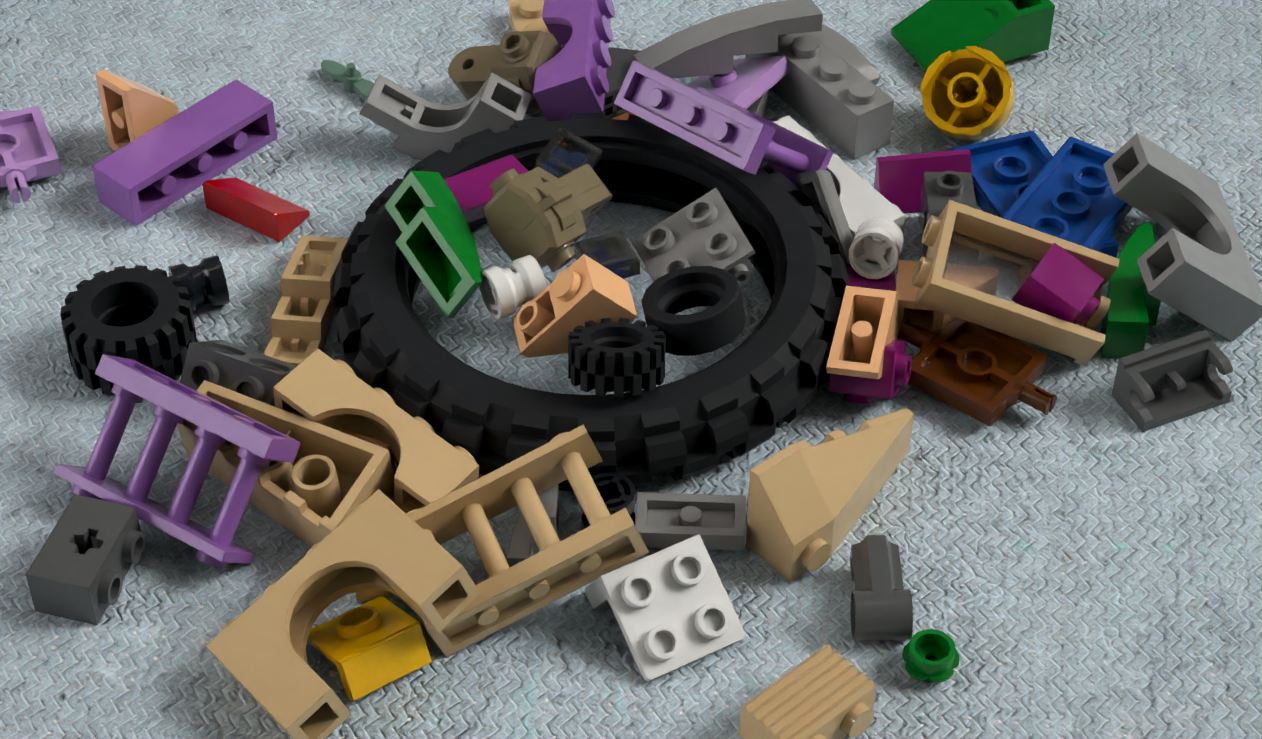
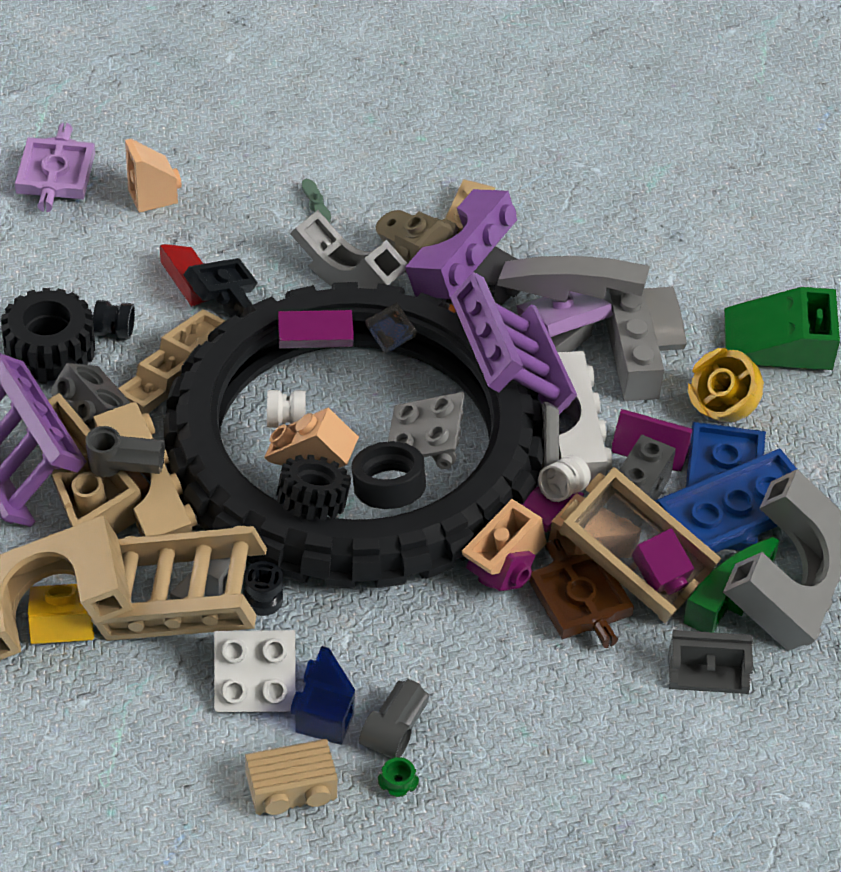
camera: 25 degrees right, 5 degrees up
medium lavender brick [92,79,277,226] -> none
green slope [385,170,482,318] -> none
dark tan piece [484,164,613,272] -> none
clear smoke tile [574,230,640,279] -> none
light grey plate [635,492,746,551] -> none
tan wedge [746,408,914,583] -> none
none -> dark grey piece [86,426,165,477]
none -> black hinge [183,258,258,318]
none -> clear blue slope [290,646,355,745]

